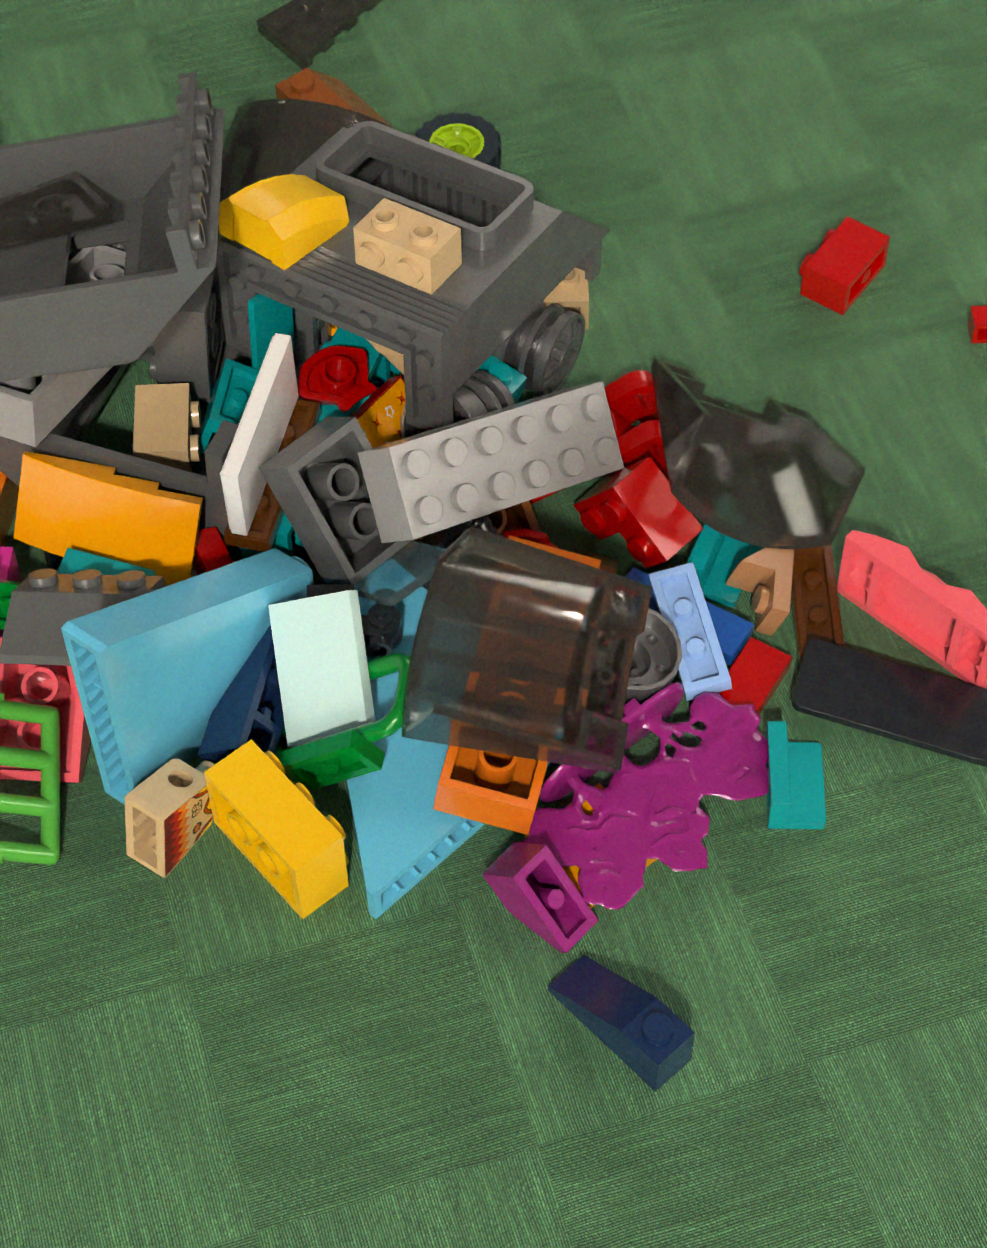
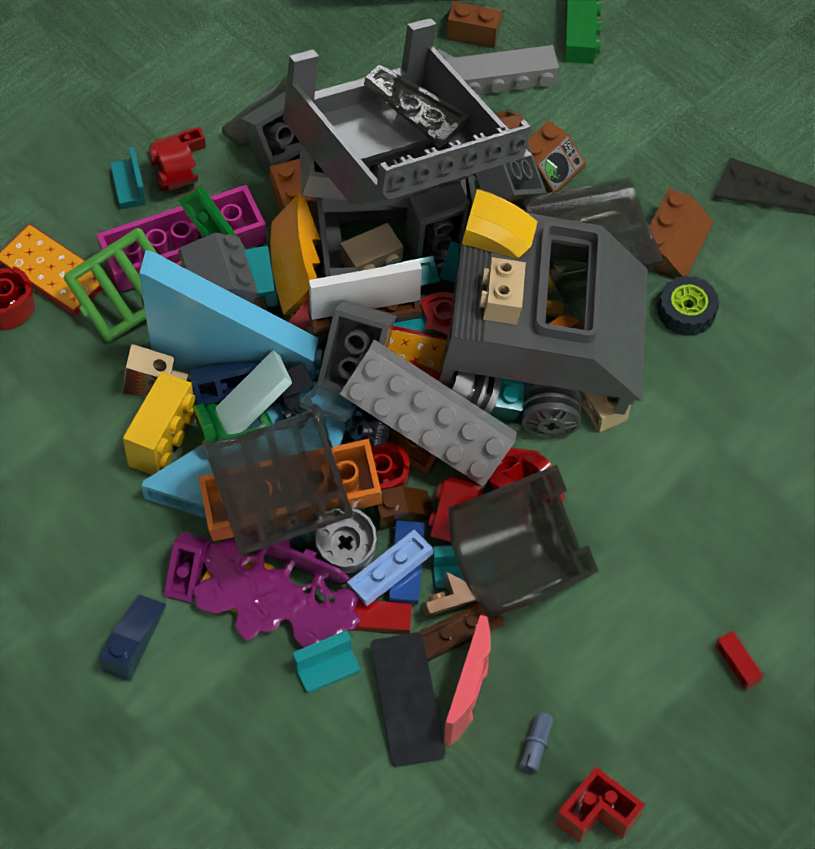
camera: 60 degrees right, 5 degrees up
red brick [799,216,890,315] -> none

